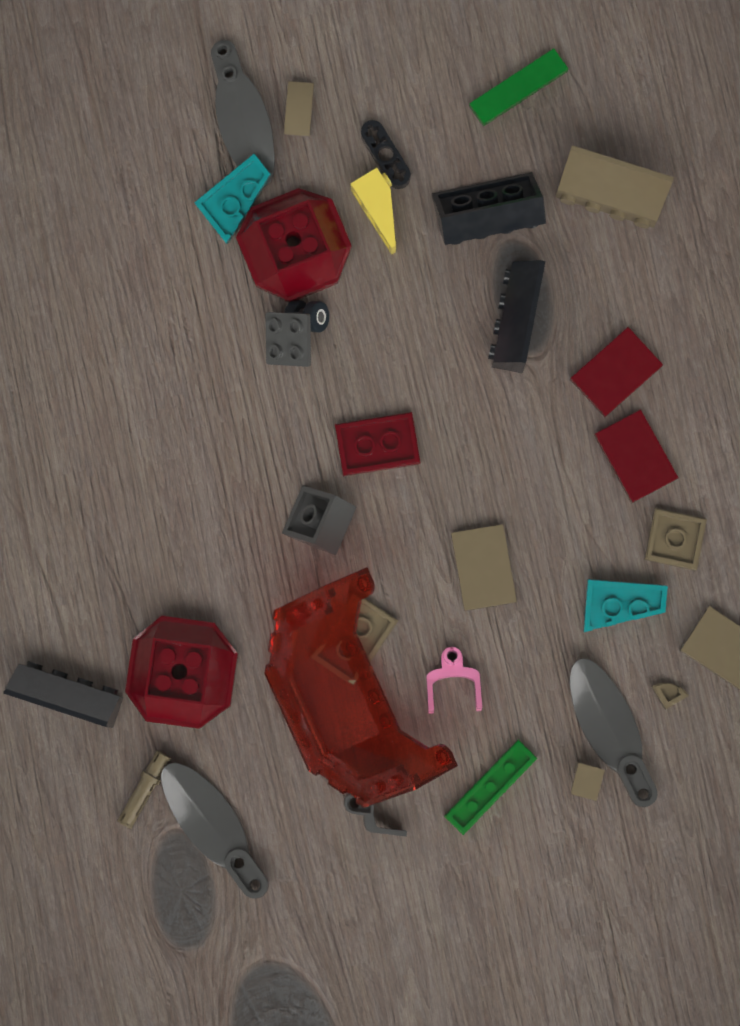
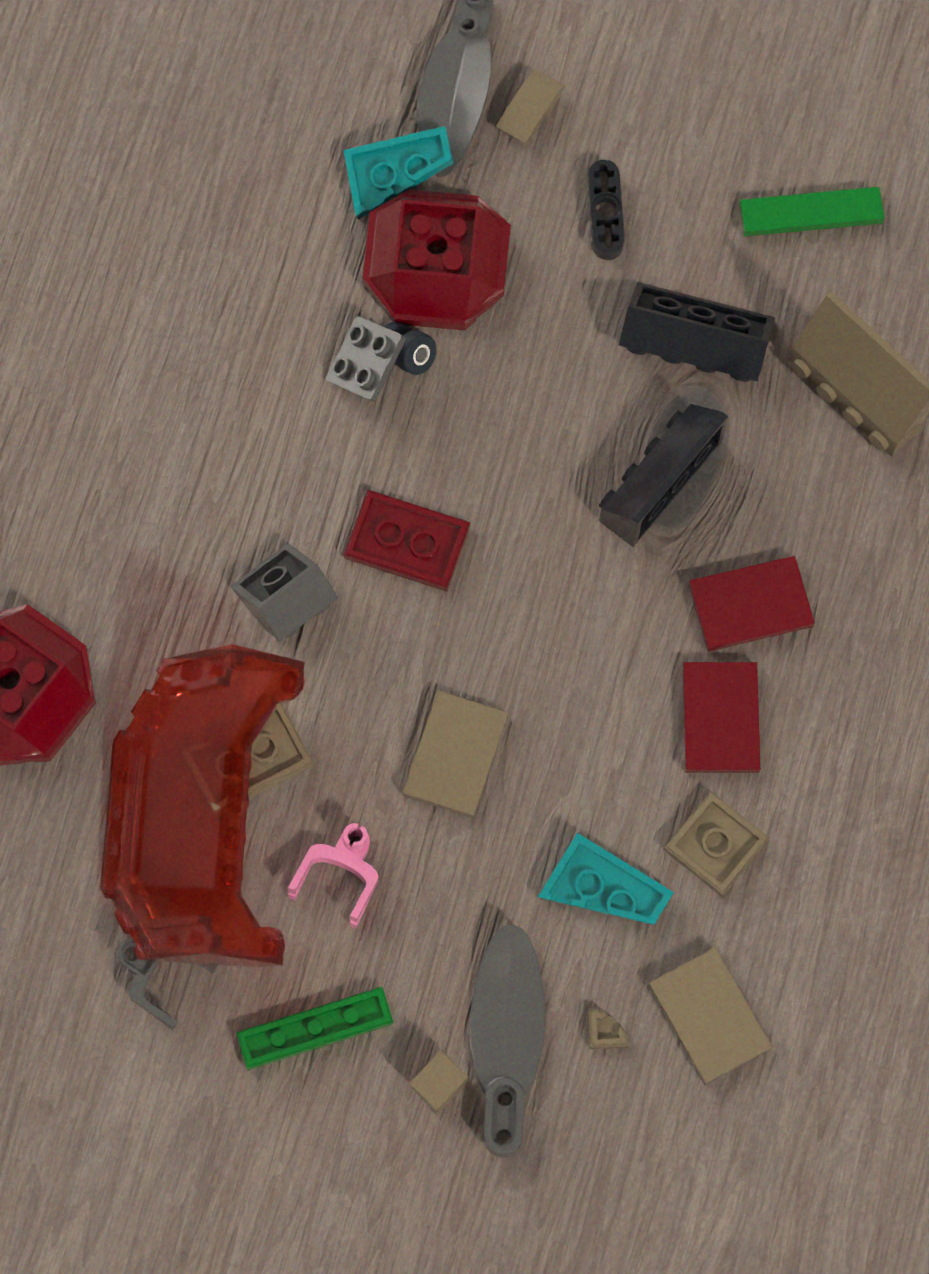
camera: 25 degrees right, 10 degrees down
light yellow slope [350,168,396,255] -> none

